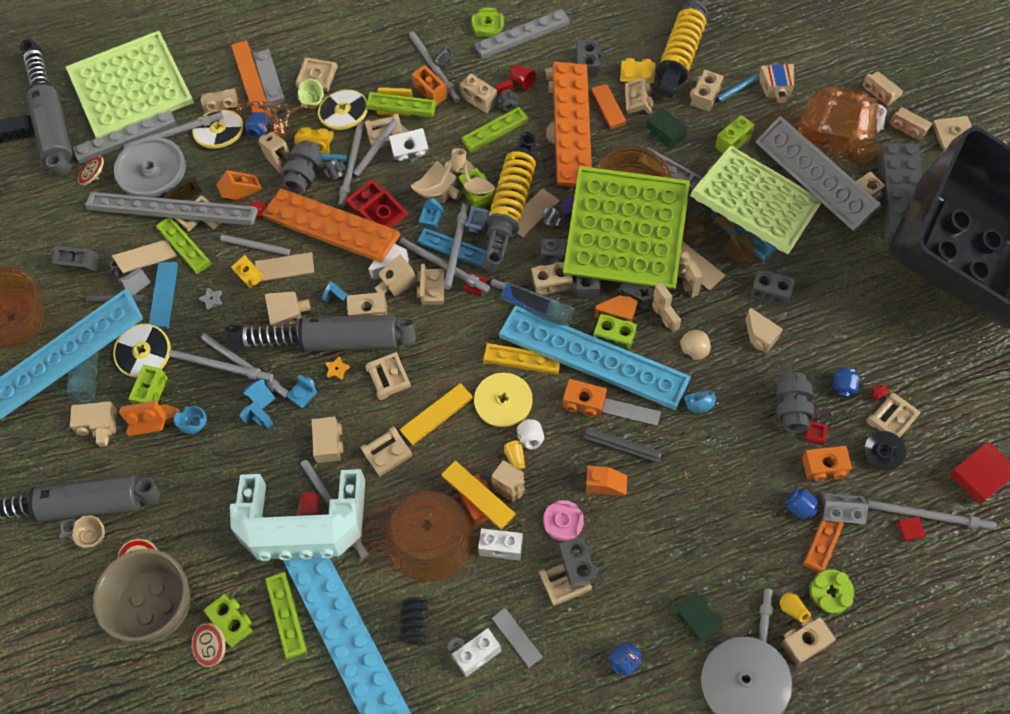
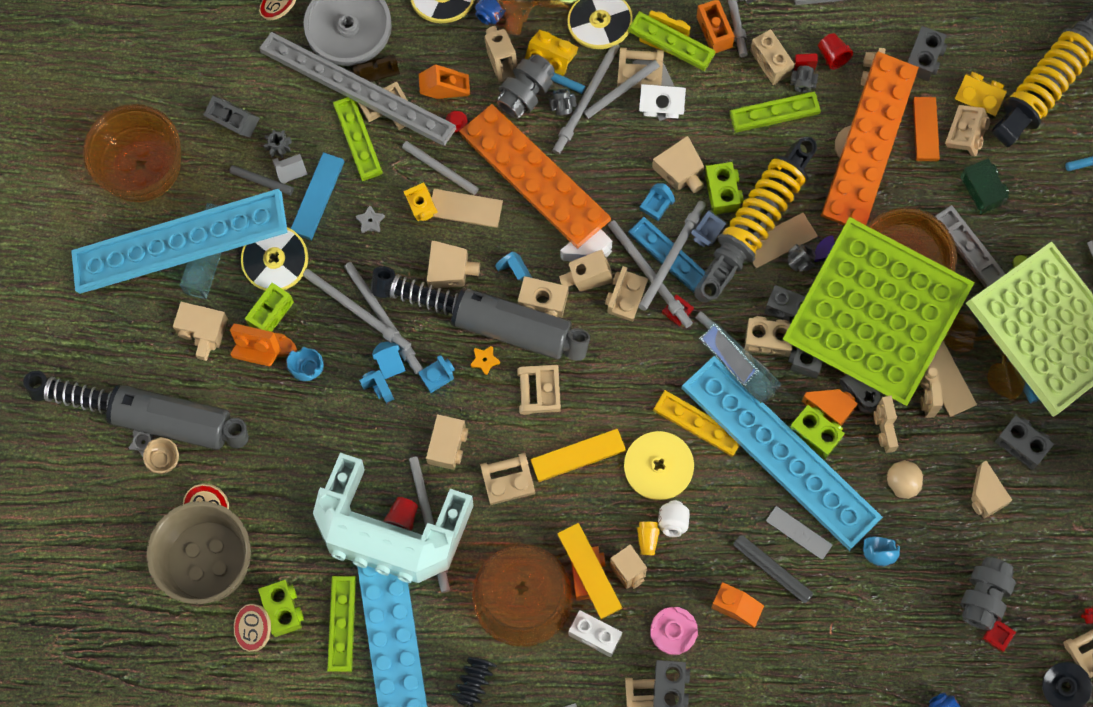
camera: 20 degrees right, 10 degrees up
tan piece [112,240,177,273] -> none
red slope [346,178,409,228] -> none
tan plant [411,148,495,197] -> none
orange brick [563,379,607,417] -> none
tan brick [689,70,724,112] -> none
lime brick [715,115,754,154] -> none
orange brick [802,446,852,481] -> none
blue head [832,368,860,398] -> none

